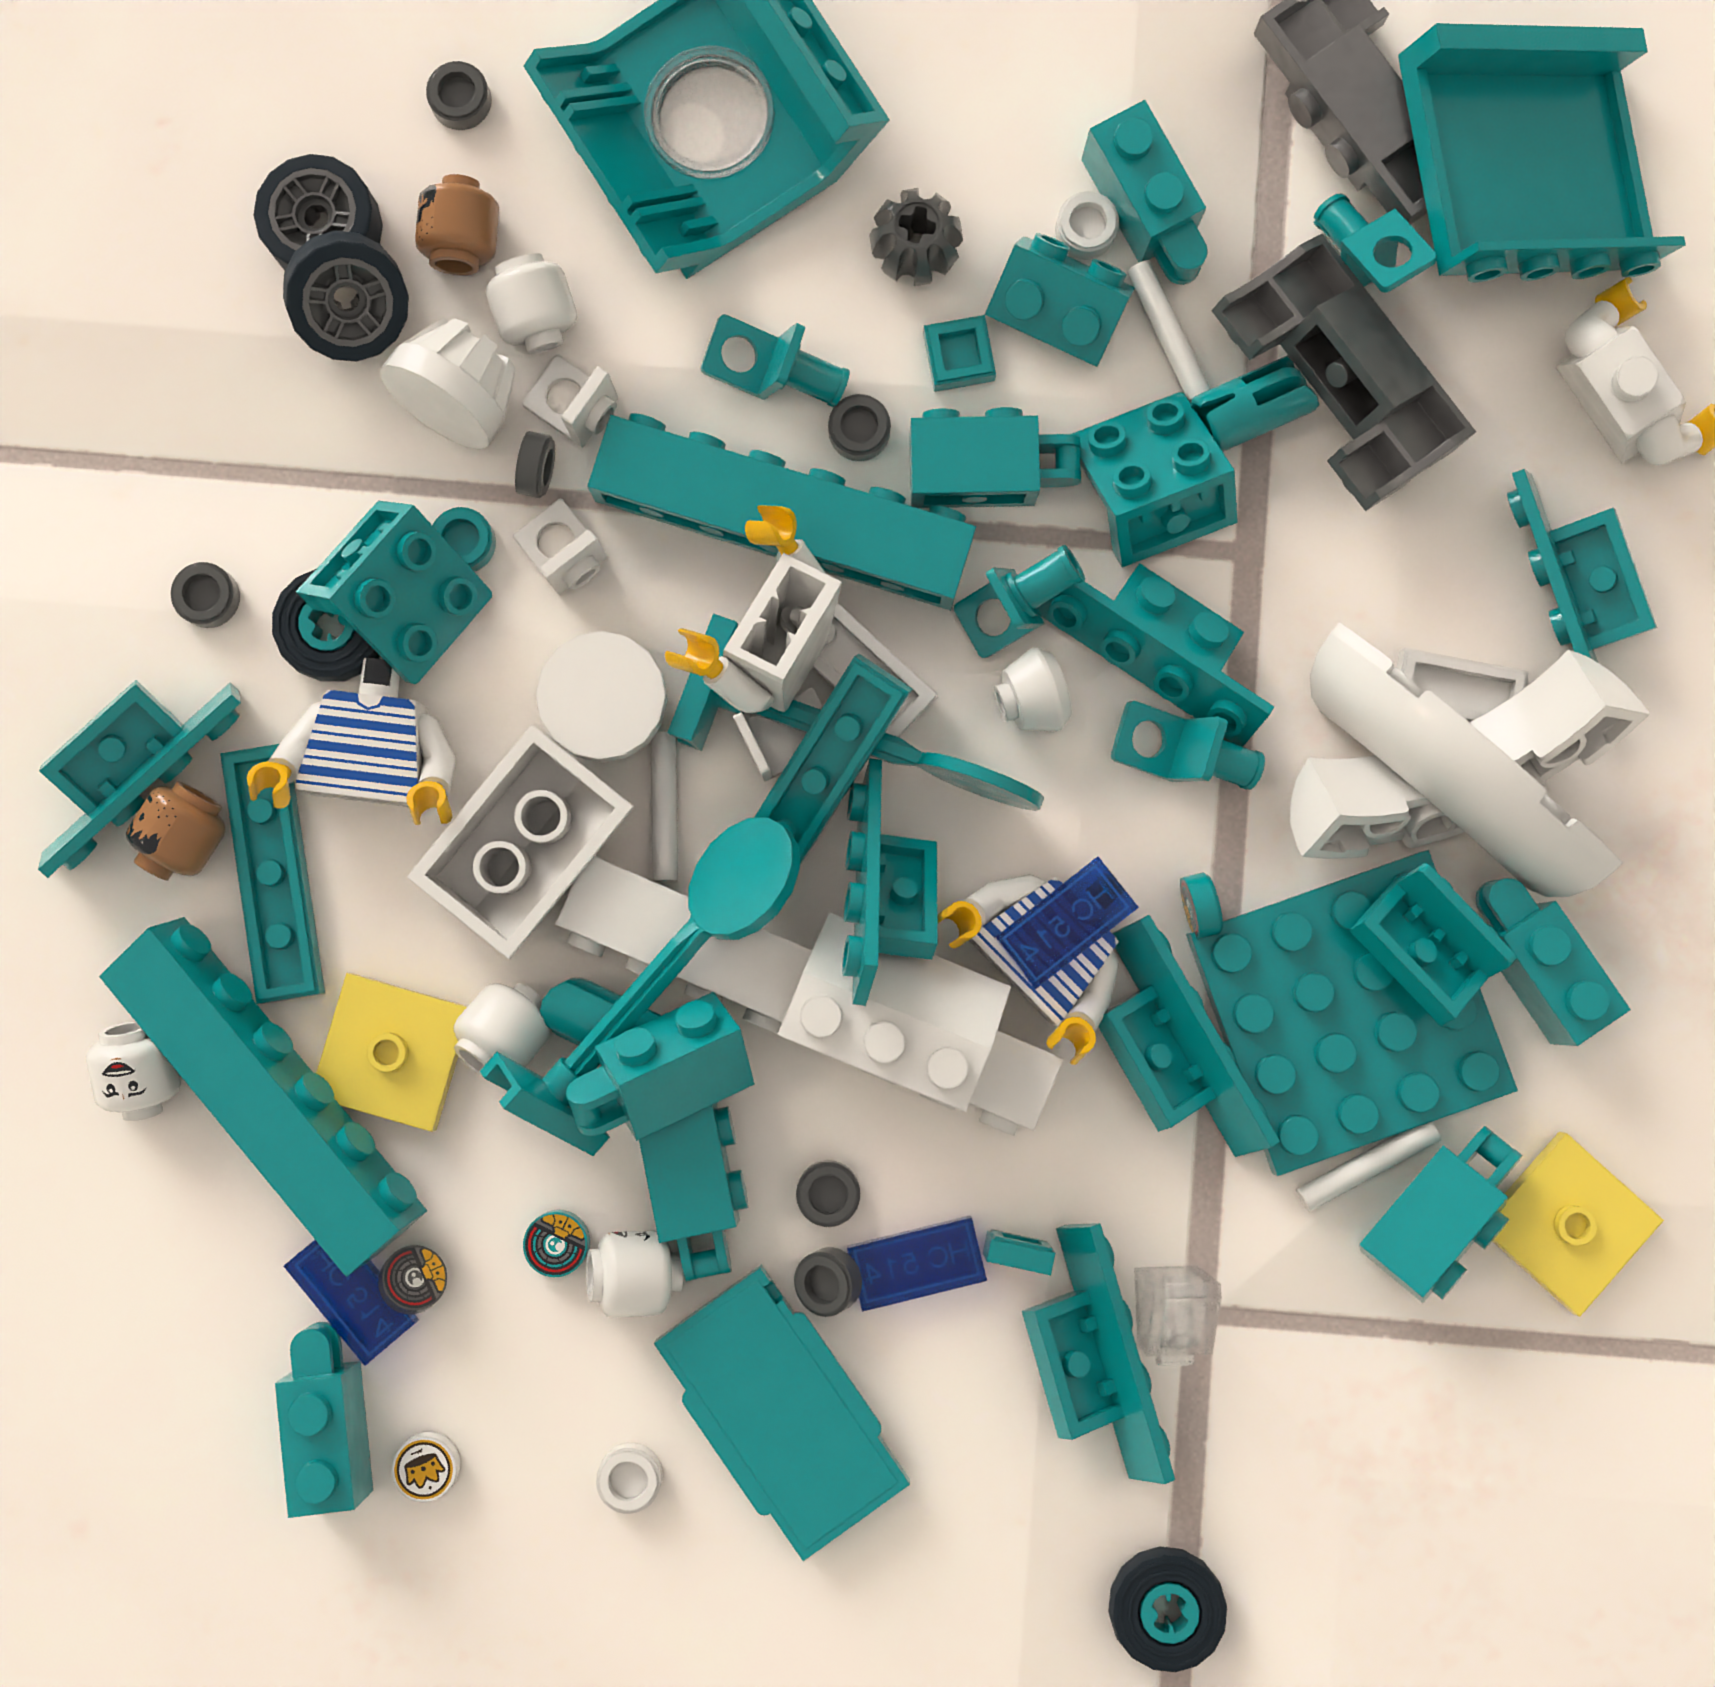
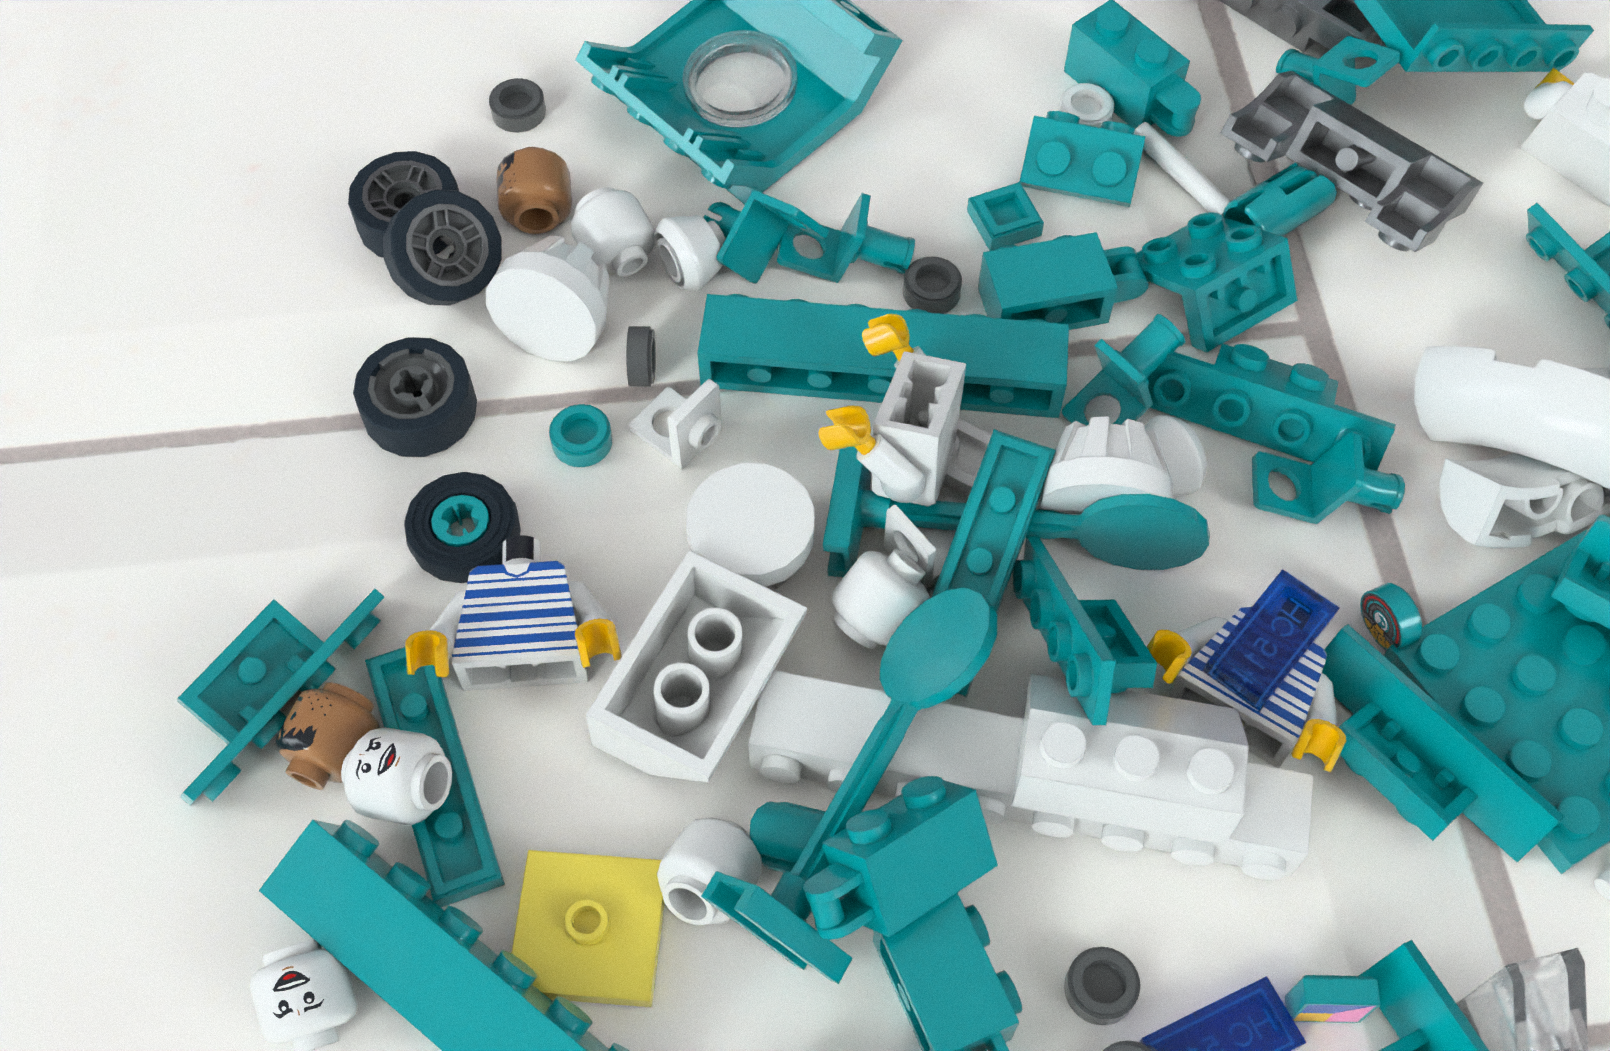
camera: 10 degrees left, 25 degrees down
dark grey tile [170,562,240,628] -> none
teal bracket [296,500,492,684] -> none
white bracket [522,355,618,448] -> none
white piece [651,732,678,881] -> none
dark grey piece [869,188,963,286] -> none
none -> white head [341,727,452,825]
none -> black wheel [353,337,477,457]
none -> white cone [654,215,726,292]
none -> teal bracket [703,189,830,284]
none -> white head [832,549,930,649]
none -> white piece [1040,416,1173,515]

